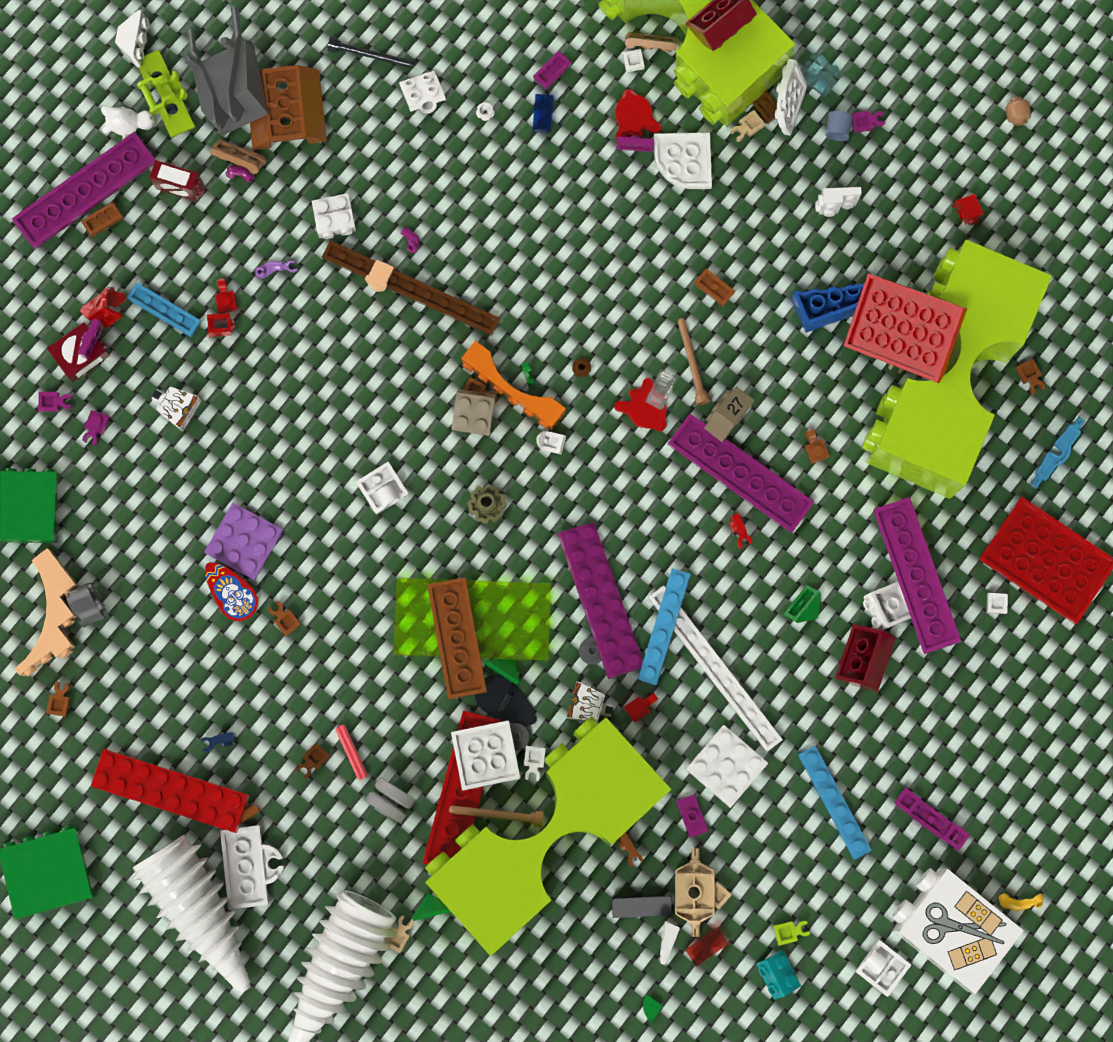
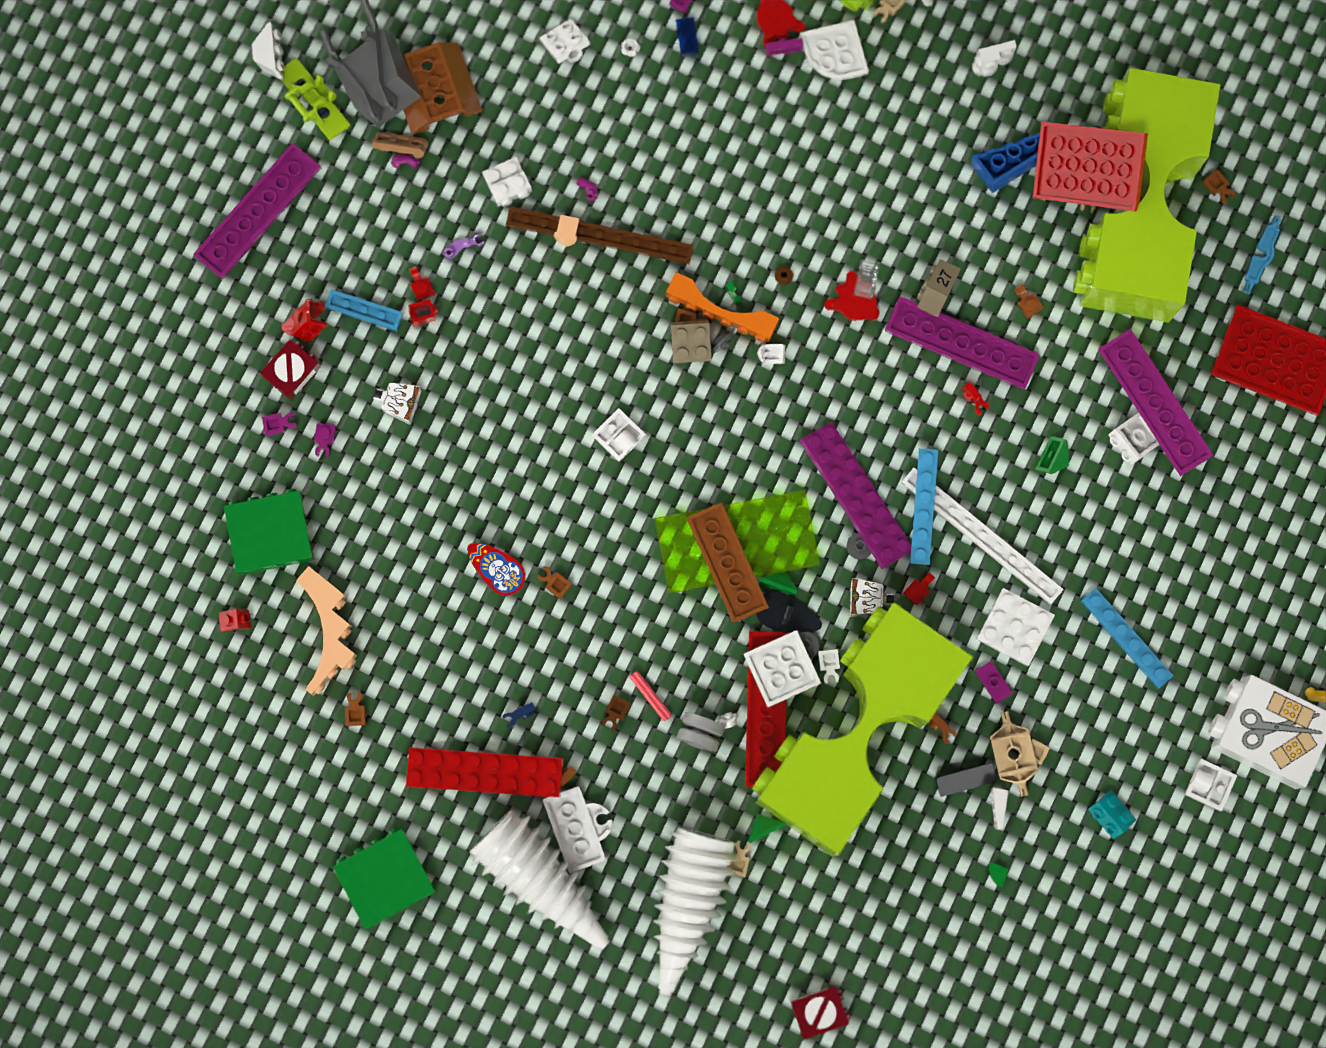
camera: 10 degrees left, 0 degrees up
dark grey brick [66,582,109,628] -> none
magenta plate [78,318,104,360] -> none
dark orange plate [81,201,124,238] -> none
white animal [101,106,156,140] -> none
dark red brick [149,160,205,202] -> none
medium lavender plate [204,503,284,580] -> none
black piece [327,36,415,68] -> none
medium nougat piece [449,806,544,827] -> none
olive plant [467,485,507,524] -> none
medium nougat piece [678,318,711,406] -> none
clear red plate [685,927,729,967] -> none
dark orange plate [694,269,735,307] -> none
lime plate [773,921,810,946] -> none
dark red slope [835,624,896,692] -> none
magenta slope [894,787,970,851] -> none
red window [952,194,983,226] -> none
white plate [986,593,1008,614] -> none
none -> dark grey piece [713,332,734,353]
none -> white plate [718,712,738,729]

